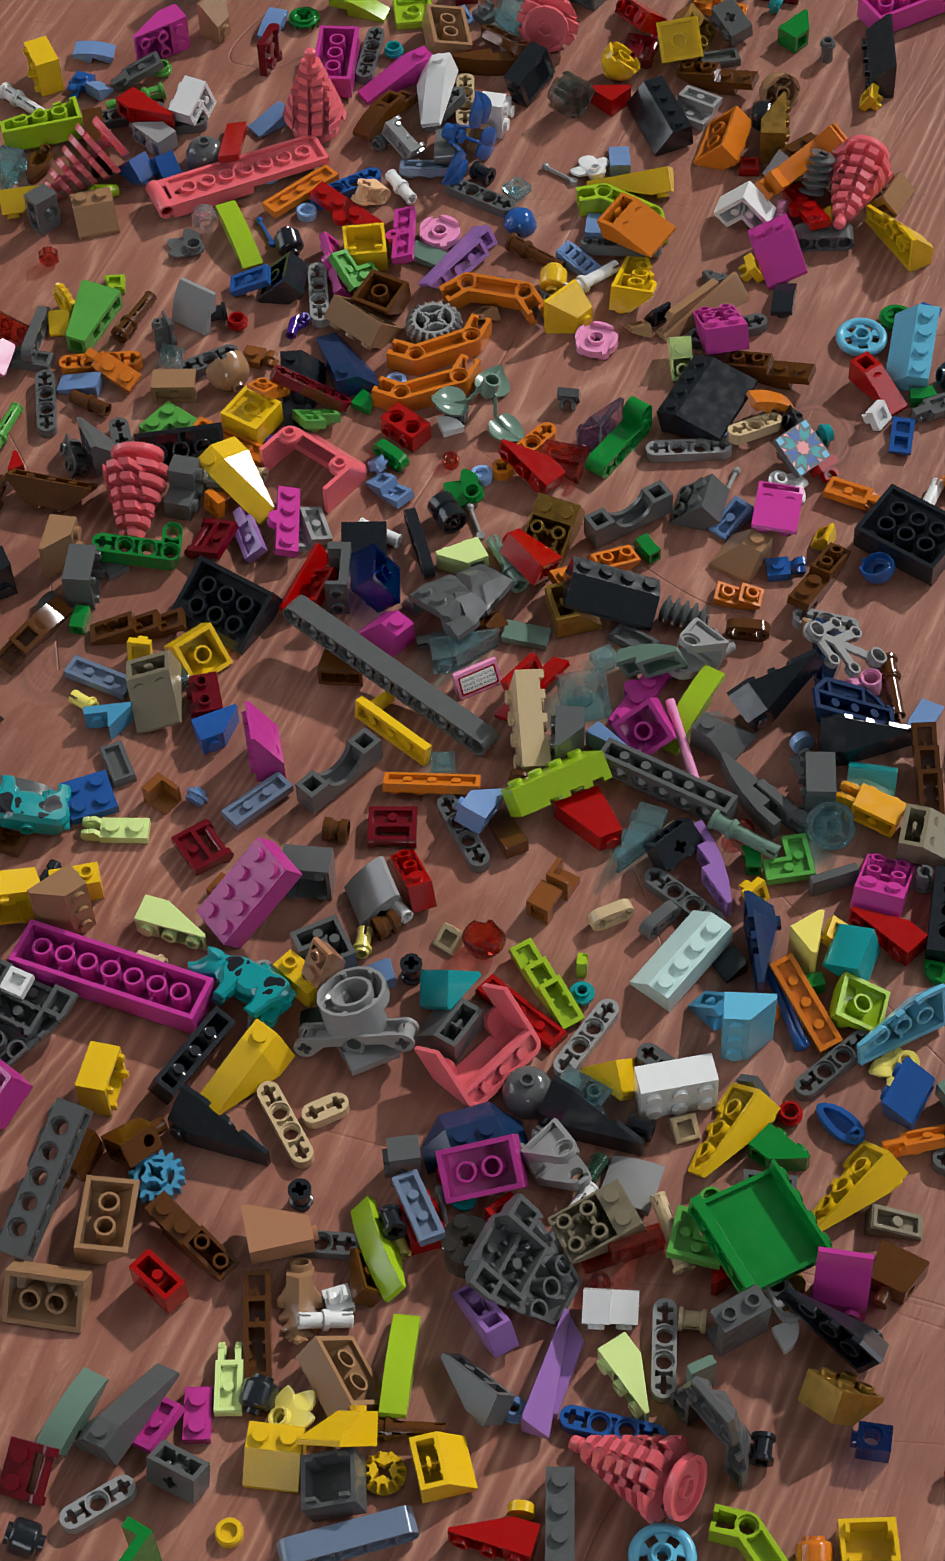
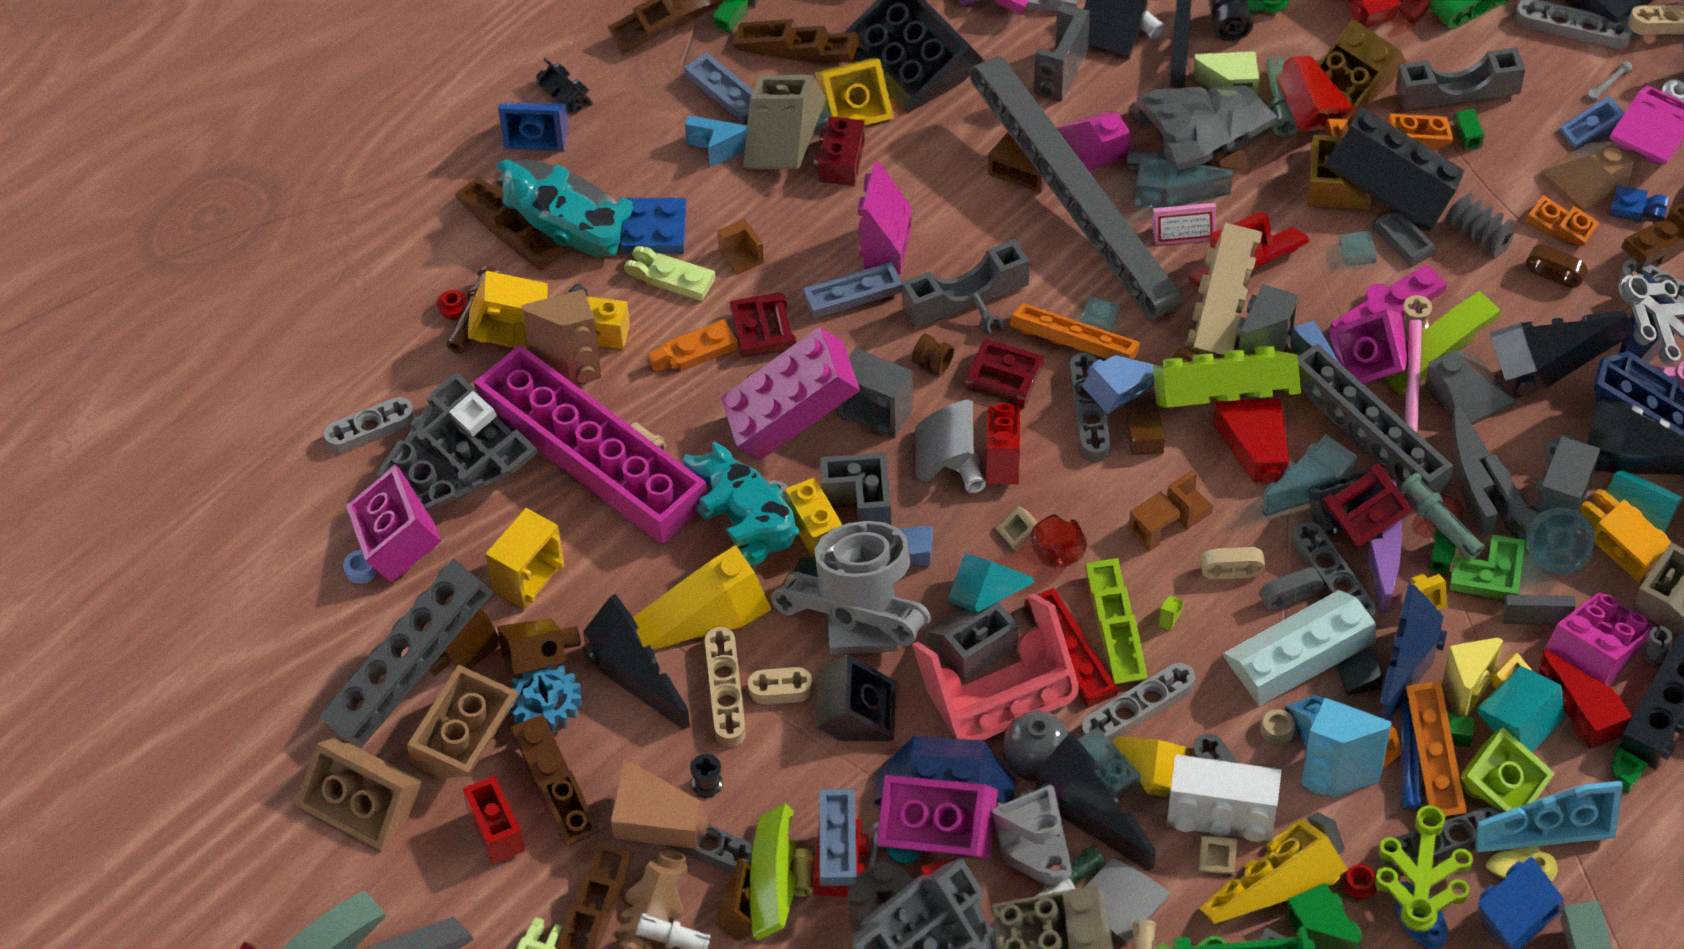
camera: 20 degrees right, 0 degrees up
light yellow pin [69,690,99,709] -> none
dark grey tile [99,740,137,788] -> none
yellow tile [127,636,153,660] -> none
yellowish green slope [134,894,208,951] -> none
black brick [148,1006,236,1106] -> none
medium blue plate [185,786,209,807] -> none
blue slope [191,704,239,754] -> none
red bracket [279,543,339,623] -> none
nougat slope [301,936,346,989] -> none
white tile [321,1283,356,1312] -> none
clear blue brick [350,543,400,613] -> none
light yellow pin [353,925,373,959] -> none
yellow piece [354,691,432,767] -> none
reddish brown wheel [370,908,403,942] -> none
black bush [378,1204,407,1240] -> none
dark grey brick [382,1134,423,1187] -> none
black bush [400,953,423,986] -> none
light grey hinge [466,503,485,541] -> none
sand green tile [501,619,552,651] -> none
clear light blue slope [555,667,612,721] -> none
teal plate [570,981,595,1006] -> none
sand green slope [616,644,689,679] -> none
black bush [626,1112,657,1143] -> none
light grey piece [668,617,736,680] -> none
dark grey slope [670,474,730,530] -> none
light blue tile [789,731,815,754] -> none
none -> orange hinge [648,319,738,373]
none -> black slope [816,654,896,742]
none -> dark grey hand [971,291,1004,335]
none -> tan tile [1260,709,1296,745]
none -> dark red plate [1322,463,1413,549]
none -> lime plant [1375,805,1473,932]
none -> tan bush [1402,295,1432,336]

